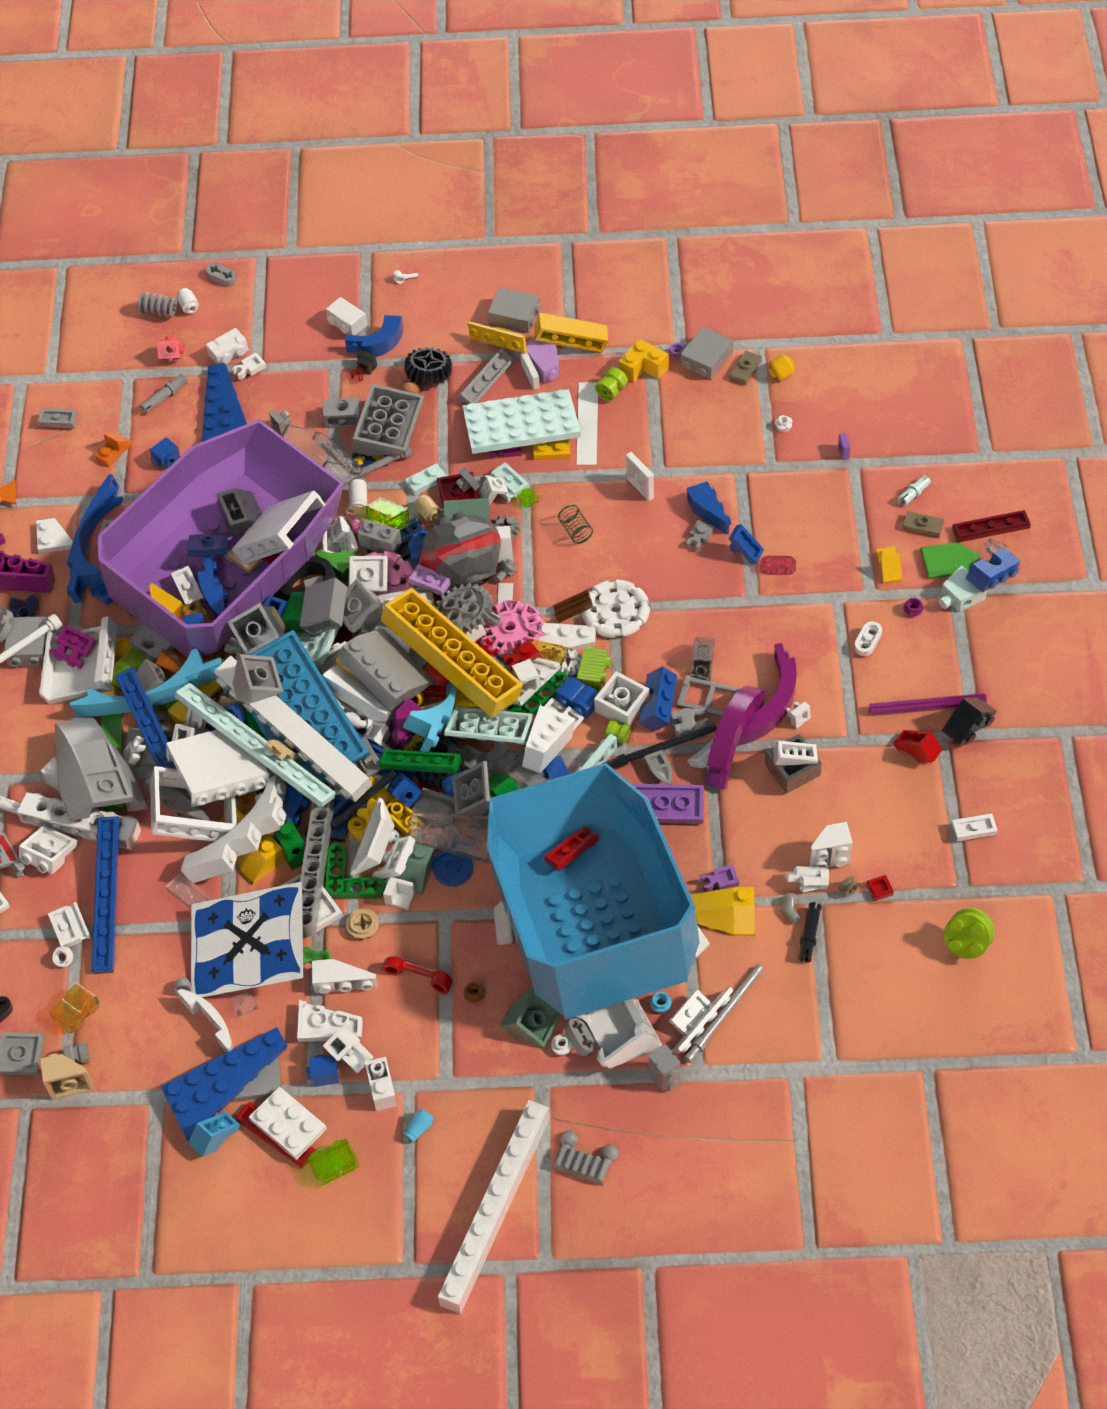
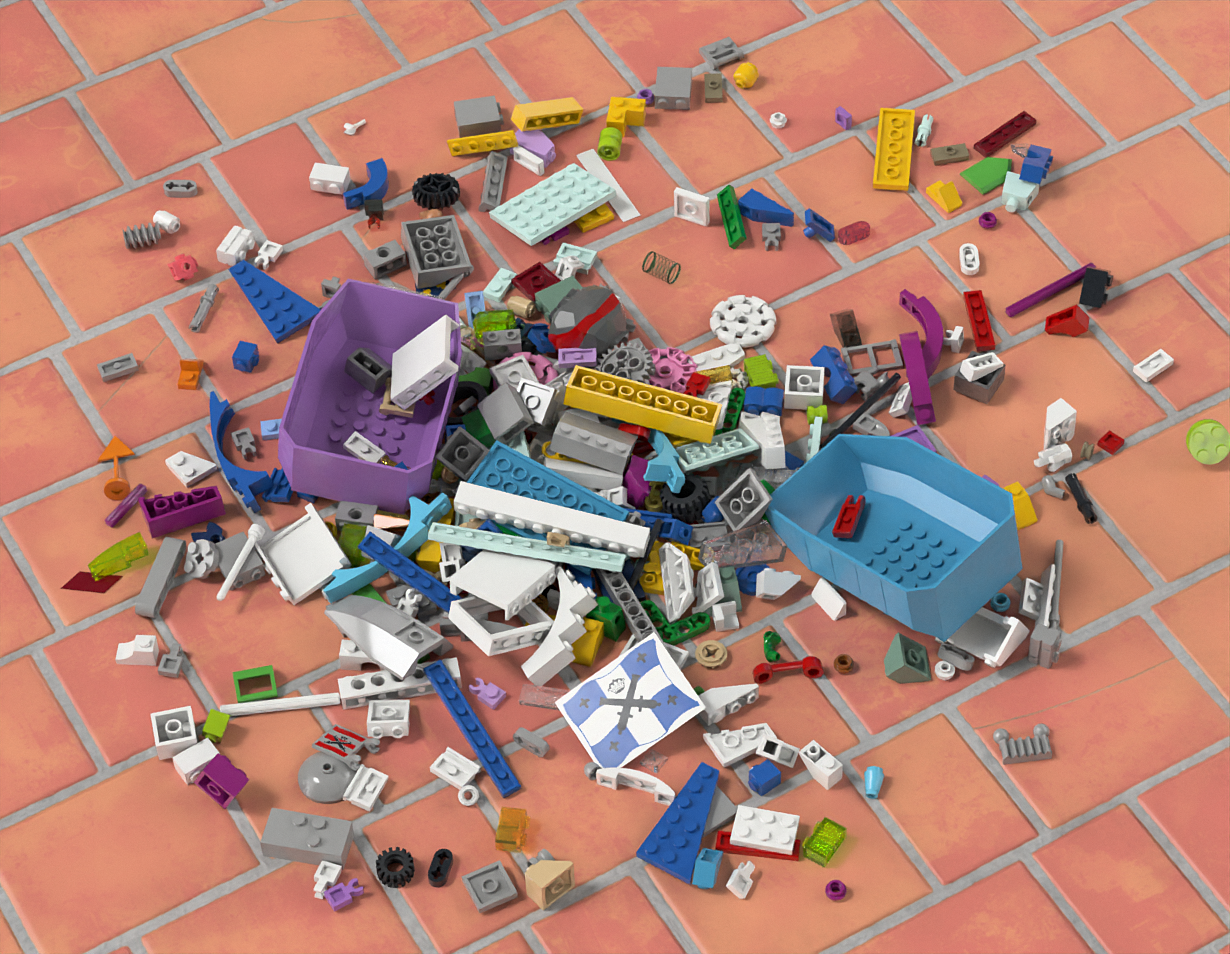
camera: 30 degrees left, 5 degrees down
magenta plate [49,625,97,669] -> none
dark blue plate [188,533,228,557] -> none
blue slope [197,556,229,618] -> none
light grey slope [233,654,283,702] -> none
green tile [379,749,461,774] -> none
white brick [438,1100,550,1314] -> none
light grey tile [456,467,480,492] -> none
white panel [512,659,541,688] -> none
clear neon green plate [517,488,539,508] -> none
reddish brown tile [553,590,594,623] -> none
none -> light blue slope [464,291,488,329]
none -> lavender plate [469,678,506,710]
none -> light grey beam [513,727,550,757]
none -> light grey plate [699,37,744,70]
none -> green plate [717,185,747,249]
none -> white plate [726,861,755,899]
none -> white slope [756,568,801,600]
none -> green piece [763,631,781,662]
none -> magenta plate [825,880,846,901]
none -> yellow plate [873,108,915,191]
none -> red plate [963,290,996,352]

